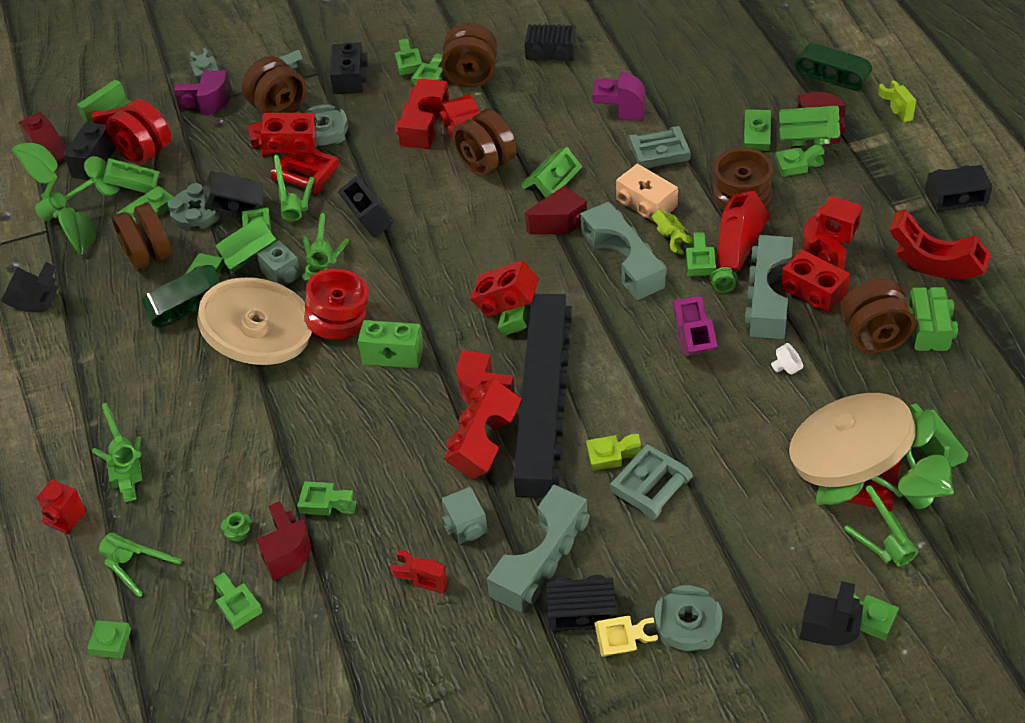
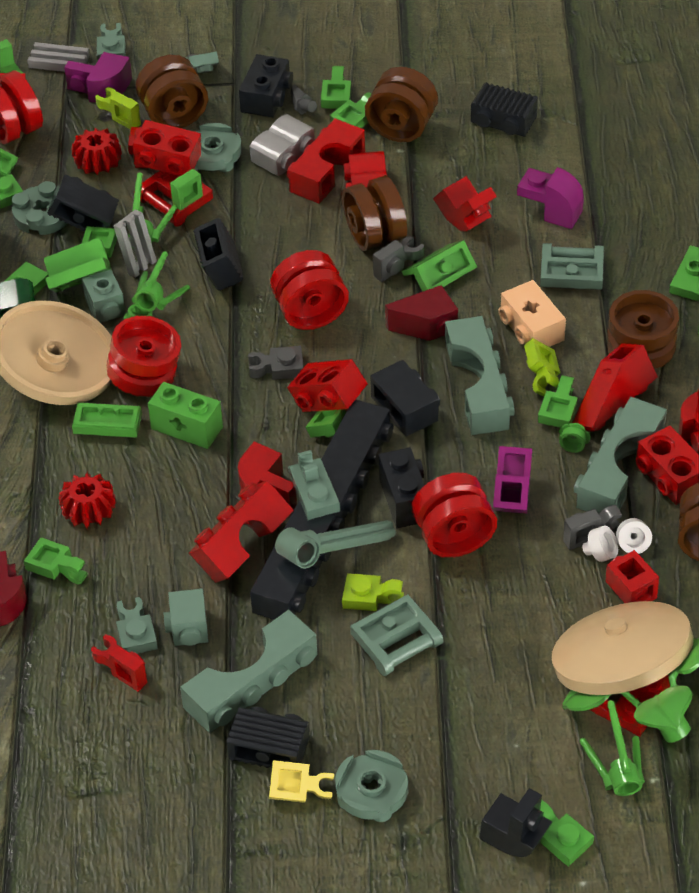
camera: 15 degrees right, 0 degrees up
none -> light grey tile [27,42,90,72]
none -> red gear [58,471,116,529]
none -> red gear [71,127,122,176]
none -> bright green plate [72,402,142,438]
none -> lime plate [95,87,141,129]
none -> light grey tile [113,209,157,278]
none -> sand green plate [116,597,158,654]
none -> bright green plate [170,169,203,211]
none -> dark grey plate [248,346,303,380]
none -> light grey brick [249,114,315,176]
none -> red wheel [270,250,349,330]
none -> sand green axle [275,520,396,569]
none -> sand green plate [288,450,340,520]
none -> dark grey bar [290,84,317,115]
none -> black brick [370,360,440,437]
none -> dark grey plate [373,236,424,282]
none -> black brick [379,447,426,529]
none -> red wheel [412,473,497,557]
none -> red brick [433,176,497,231]
none -> dark grey plate [563,505,622,550]
none -> red brick [605,550,659,603]
none -> white tile [616,518,652,554]

